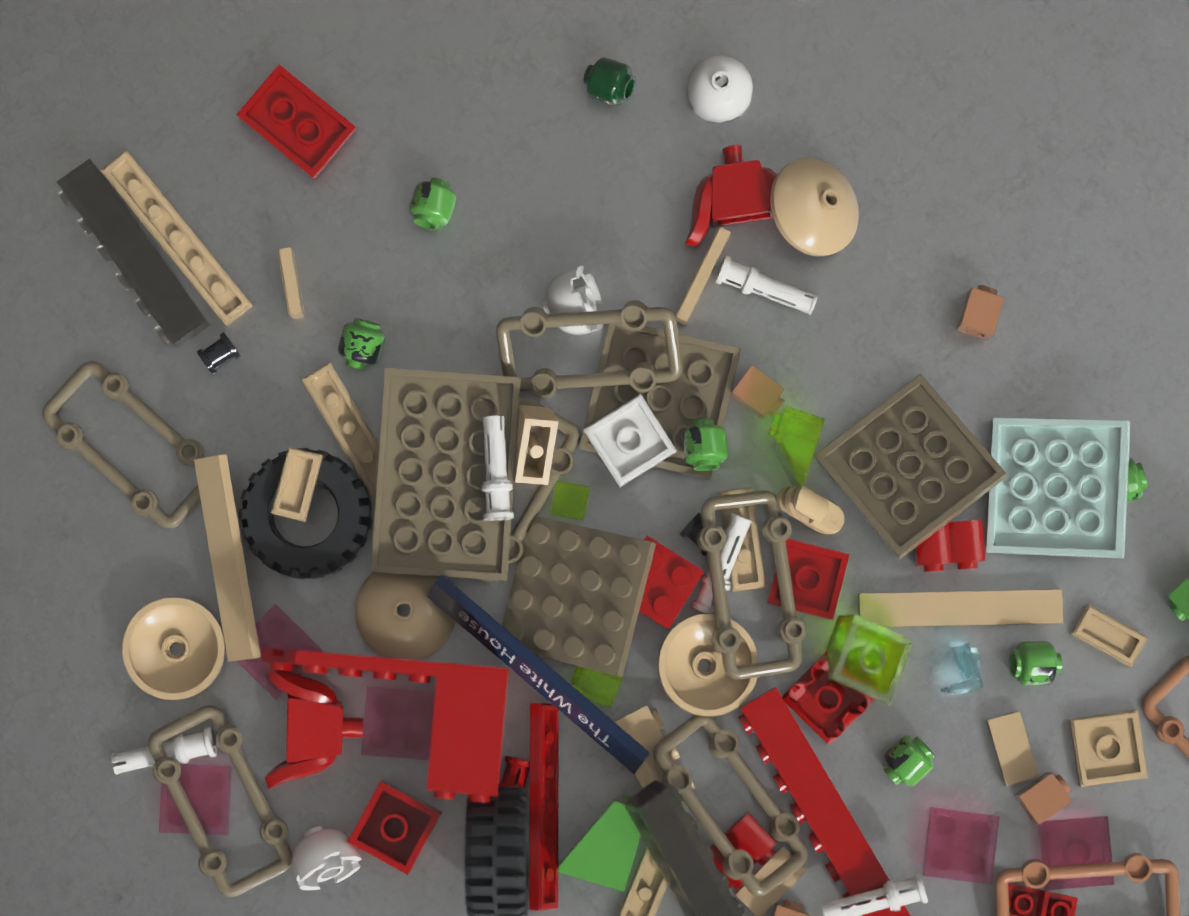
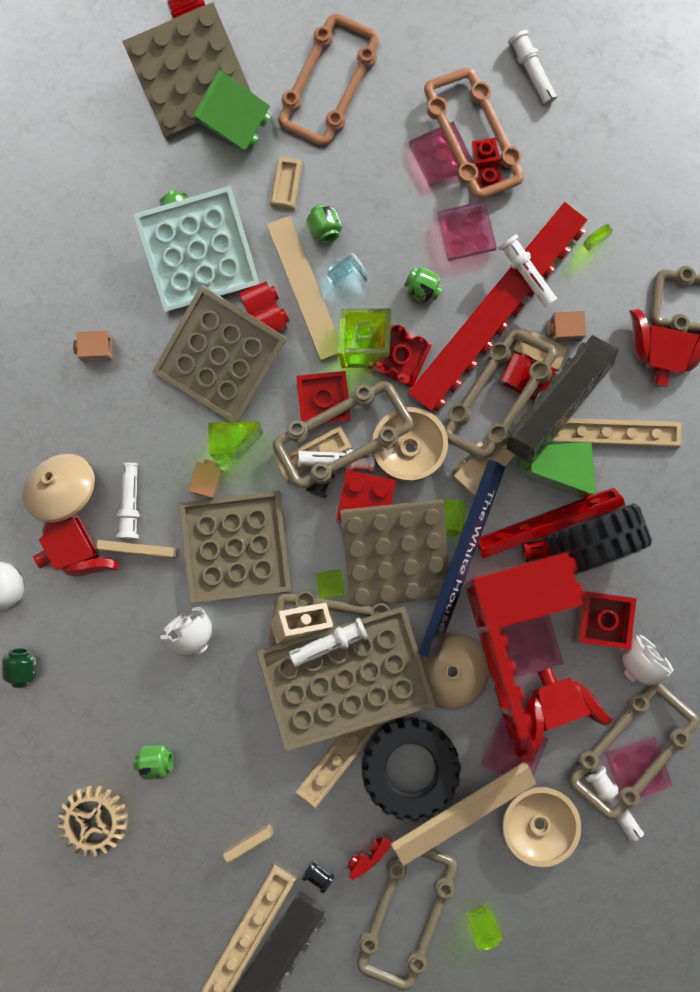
camera: 110 degrees left, 0 degrees up
red plate [236,64,357,180] -> none
tan tile [271,447,323,522] -> none
bright green head [338,318,385,370] -> none
dark tan bar [496,300,683,398] -> none
white tile [583,394,677,488] -> none
bright green head [683,419,728,471] -> none
tan arm [776,485,844,535] -> none
tan tile [986,711,1039,786] -> none
nougat brick [1014,772,1072,825] -> none
tan tile [1069,710,1148,787] -> none
none -> tan gear [57,785,128,857]
none -> red slope [347,833,393,880]
none -> clear neon green brick [465,904,504,950]

